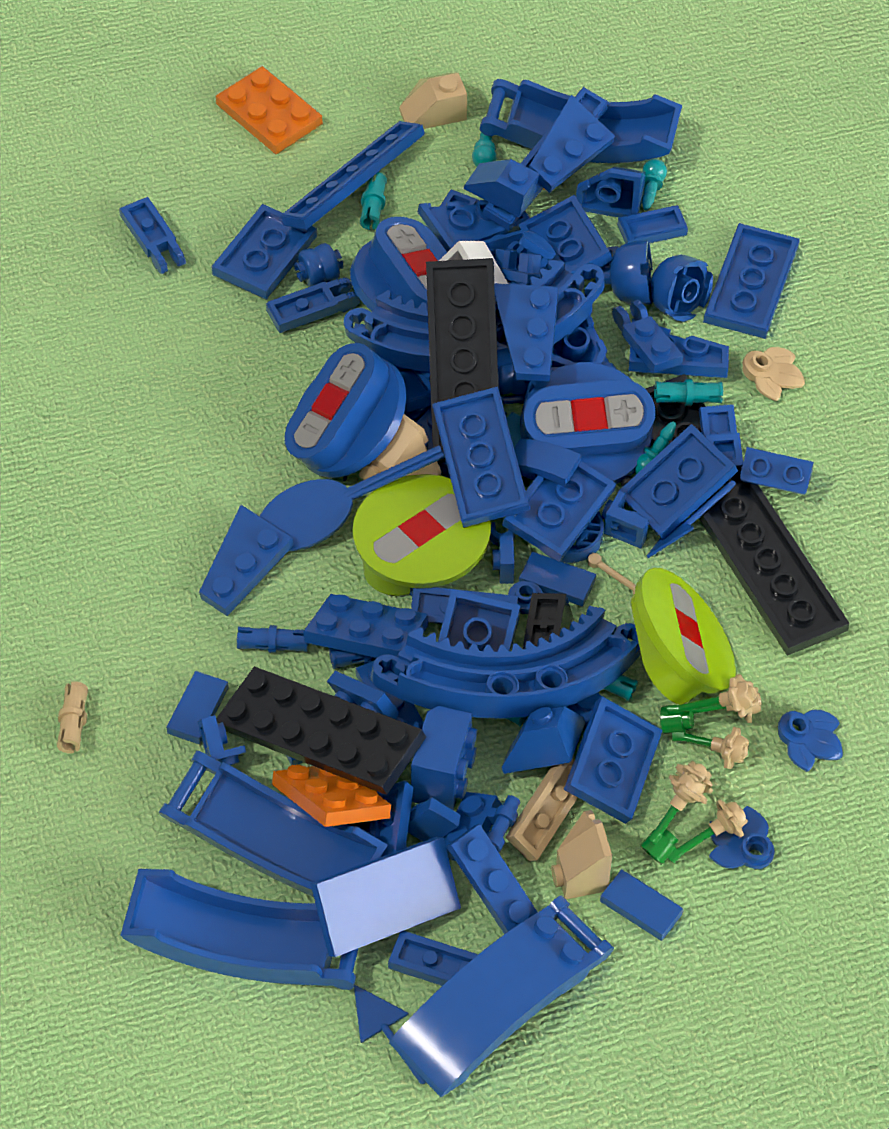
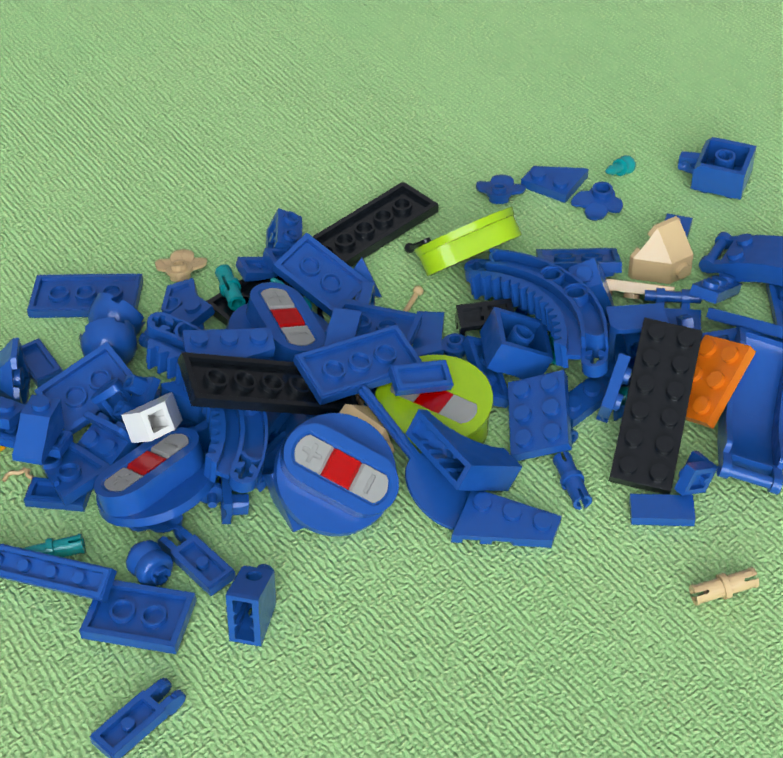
camera: 105 degrees left, 10 degrees down
tan plant [640,761,748,865] -> none
plant [660,674,762,769] -> none
none -> blue torso [226,564,276,647]
none -> blue tile [388,360,454,396]
none -> black hinge [404,237,431,253]
none -> blue arch [405,409,522,491]
none -> blue wing [521,166,589,203]
none -> teal bar [605,155,636,176]
none -> blue hinge [678,137,756,200]

